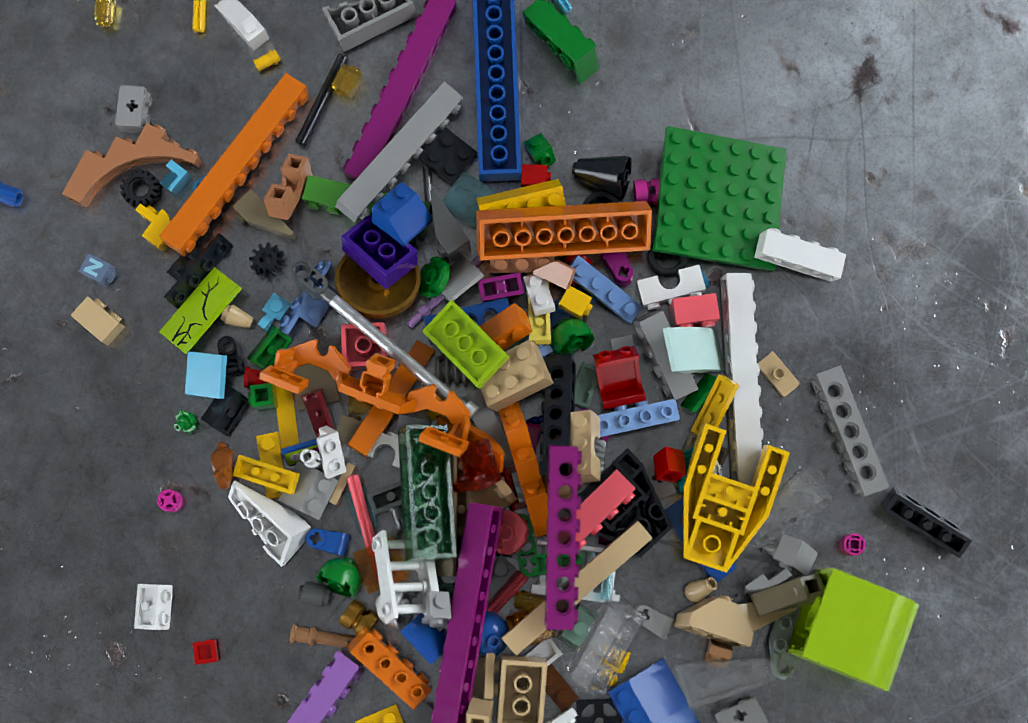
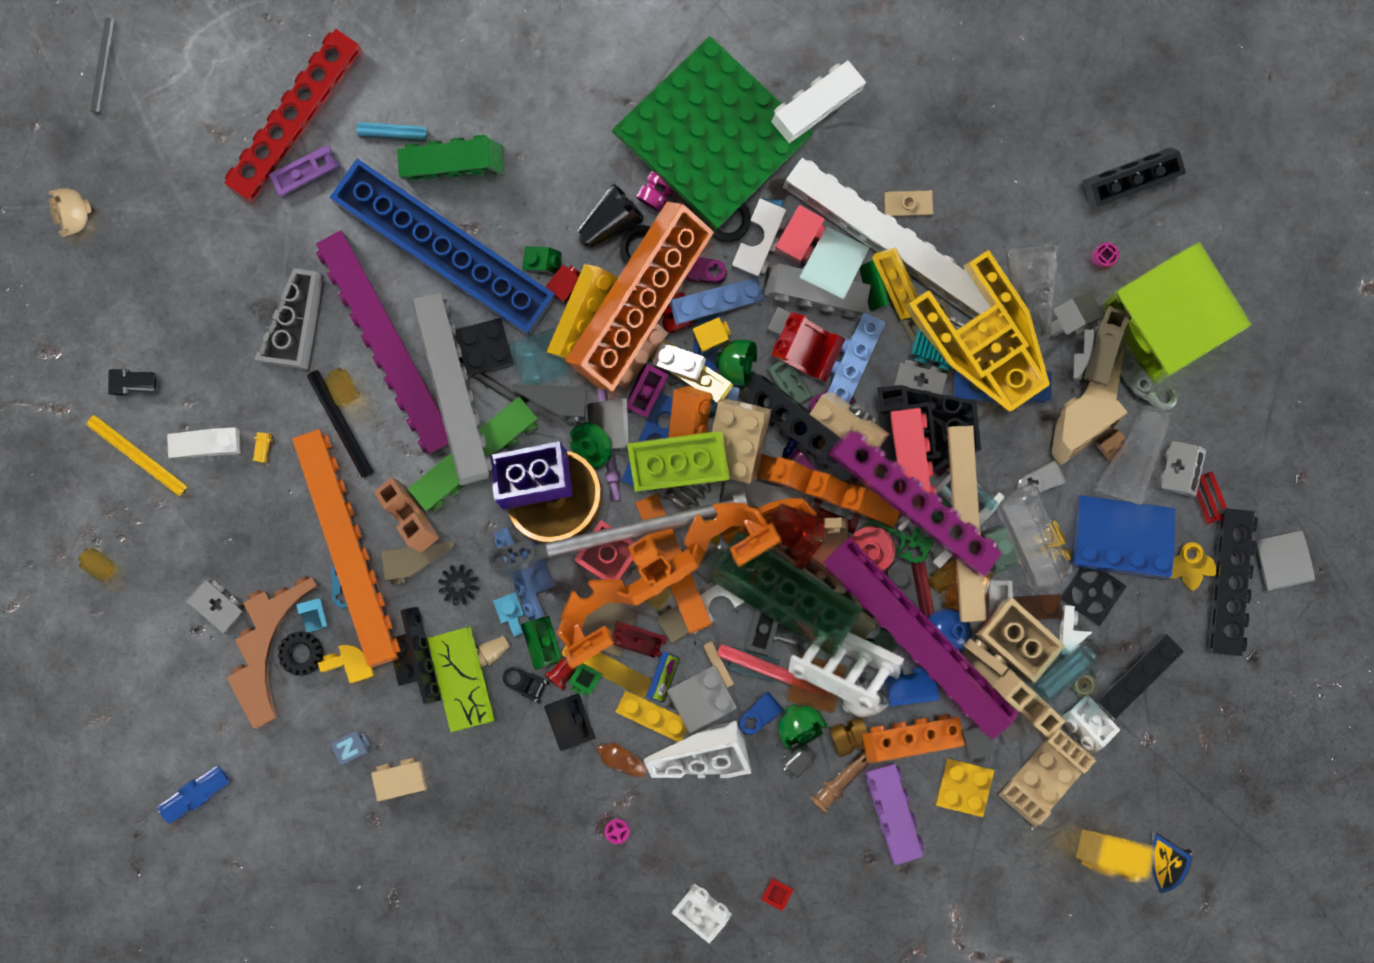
camera: 55 degrees left, 5 degrees up
green plant [174,410,197,434] -> none
medium azure tile [185,351,227,399] -> none
yellow plate [232,455,300,495] -> none
white pin [300,449,323,472] -> none
white bracket [317,426,346,479] -> none
blue slope [372,182,433,246] -> none
light grey bracket [422,591,451,627] -> none
tile [533,261,576,290] -> none
red panel [653,446,686,484] -> none
tan cone [685,577,717,602] -> none
light grey brick [812,365,890,498] -> none

